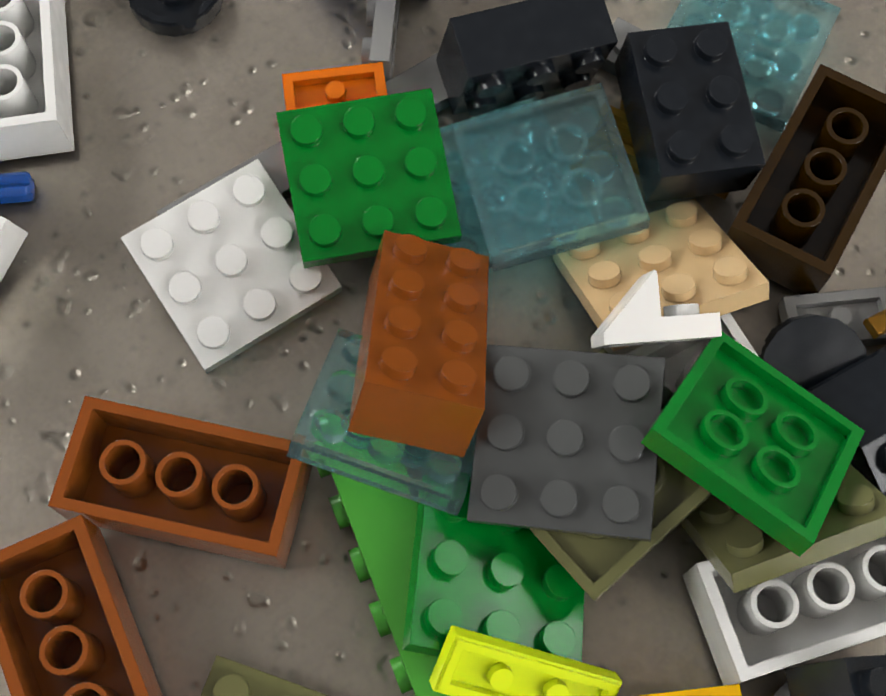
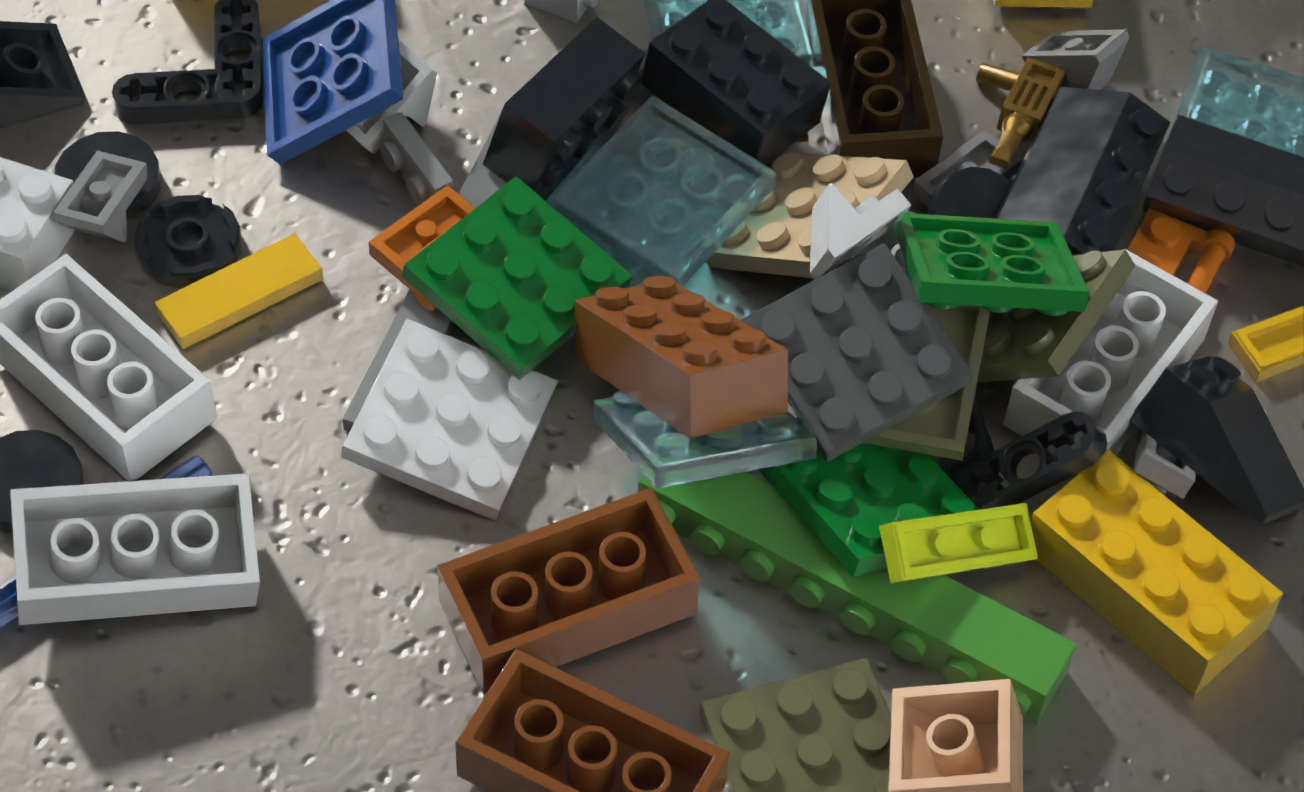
camera: 40 degrees left, 15 degrees down
none -> yellow tile [154,233,323,350]
none -> black beam [938,396,1107,510]

